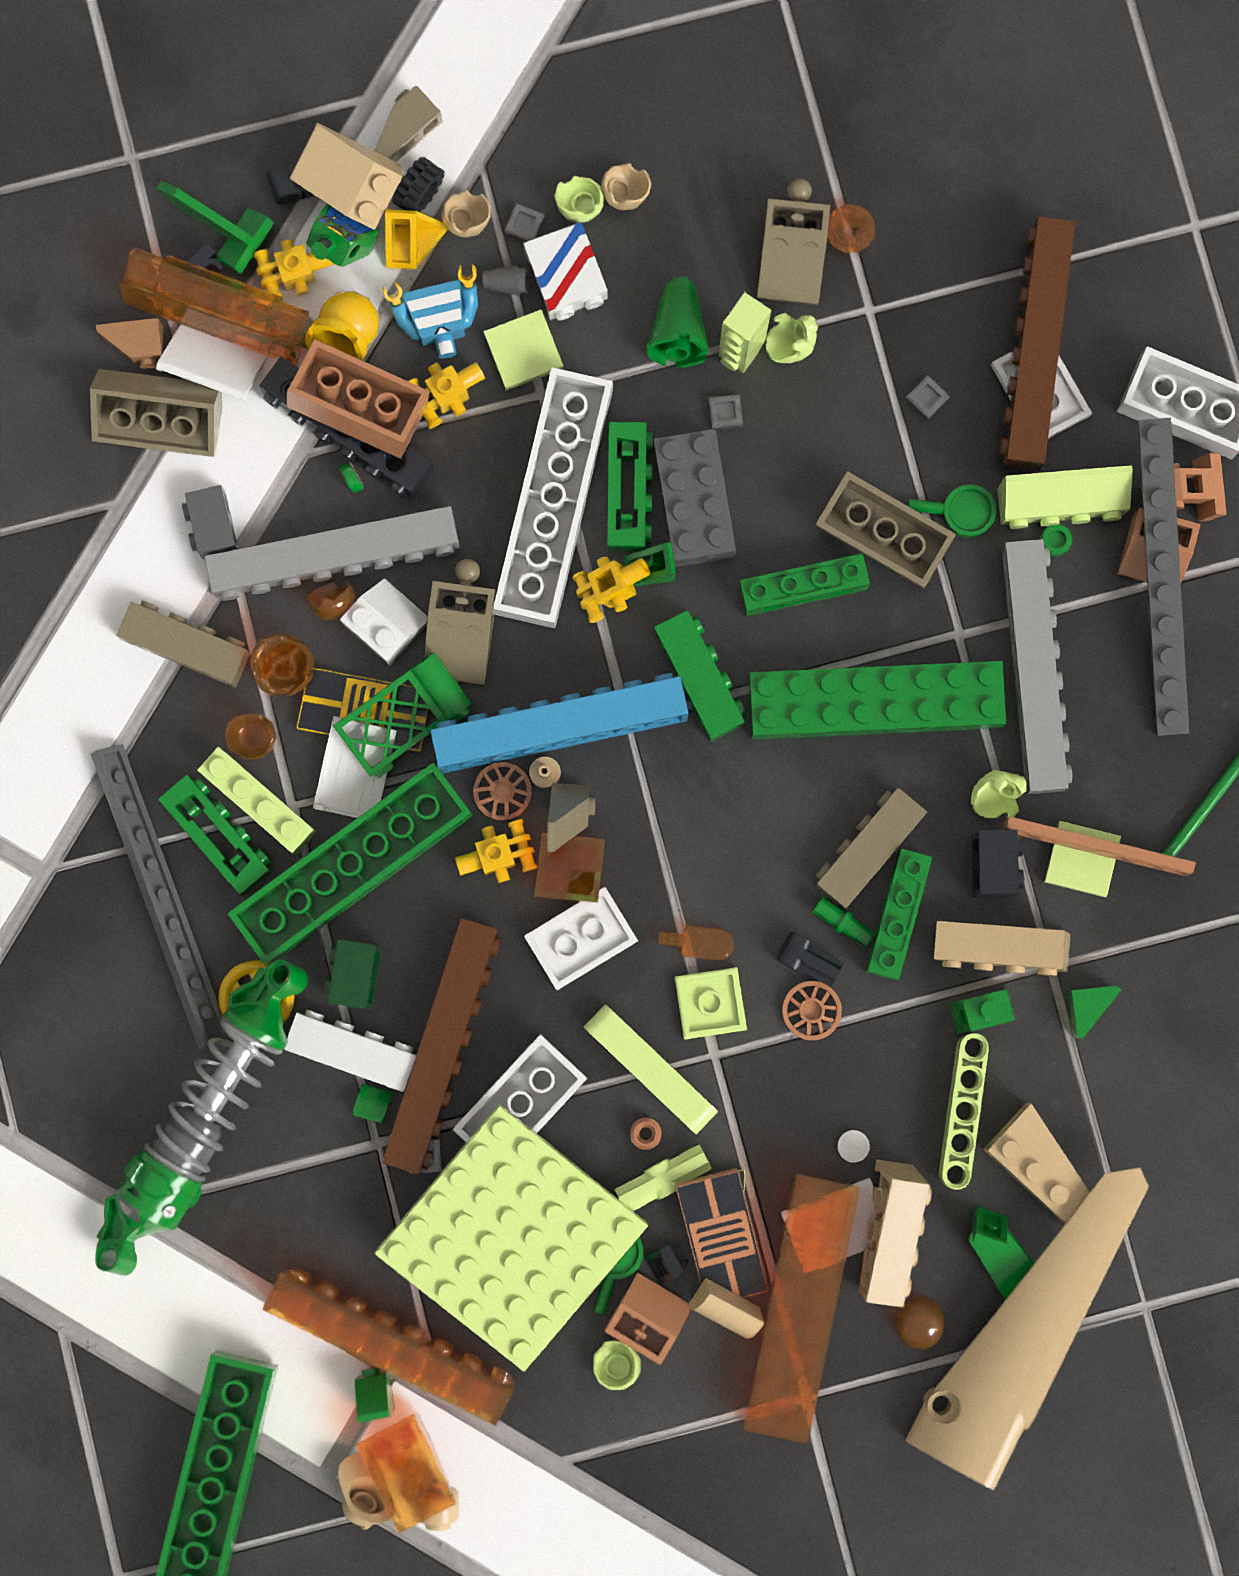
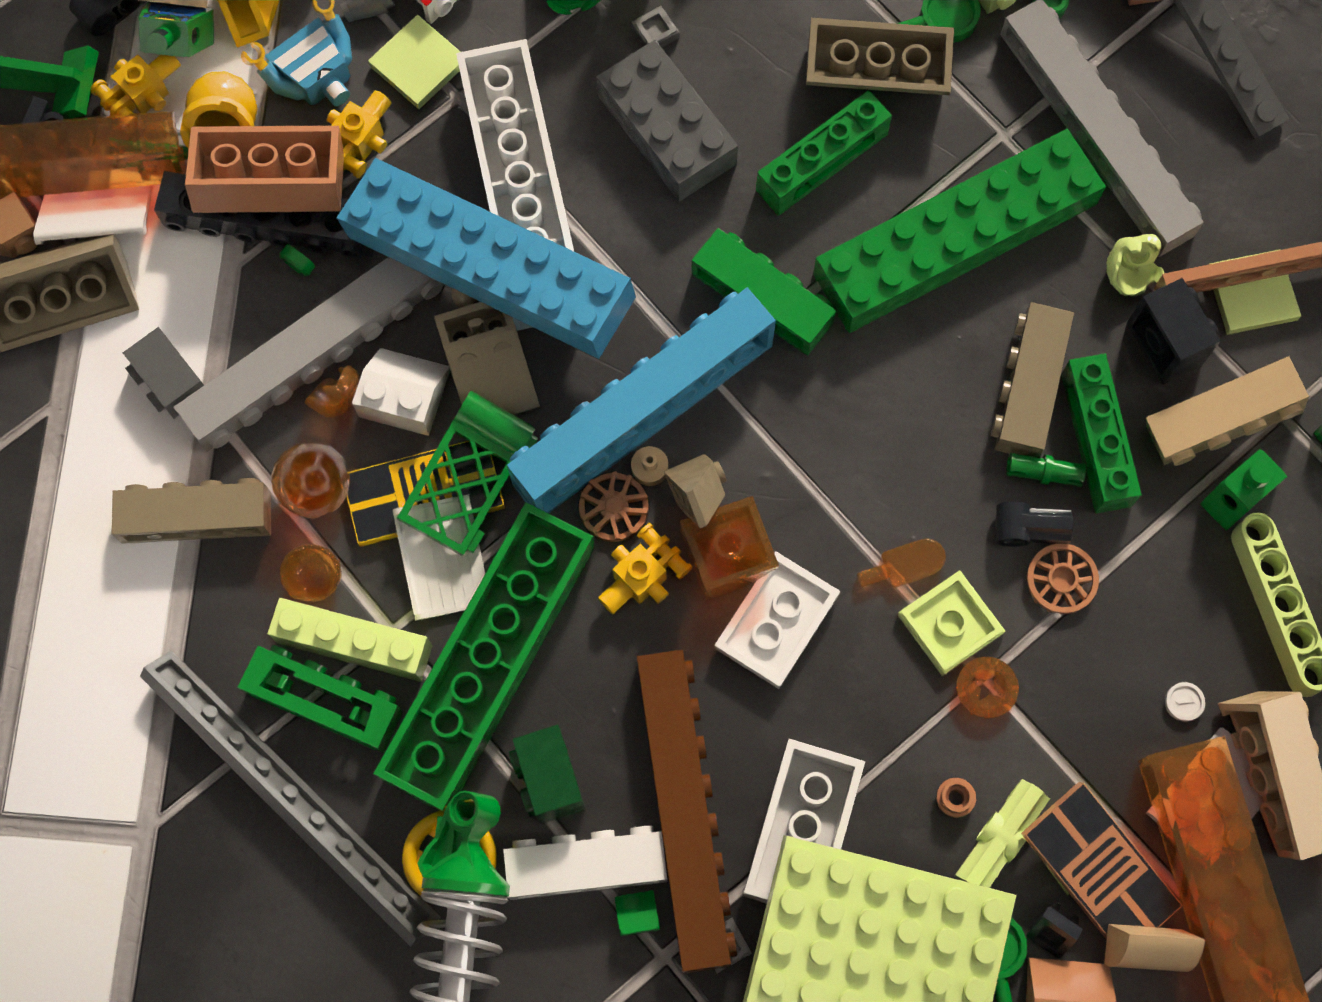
camera: 25 degrees left, 10 degrees down
yellow piece [573,557,650,623] -> none
yellowish green beam [584,1004,718,1135] -> none
green brick [607,422,653,551] -> none
green slope [623,542,676,587] -> none
none -> dark azure brick [337,158,636,359]
none -> clear orange gear [956,657,1019,719]

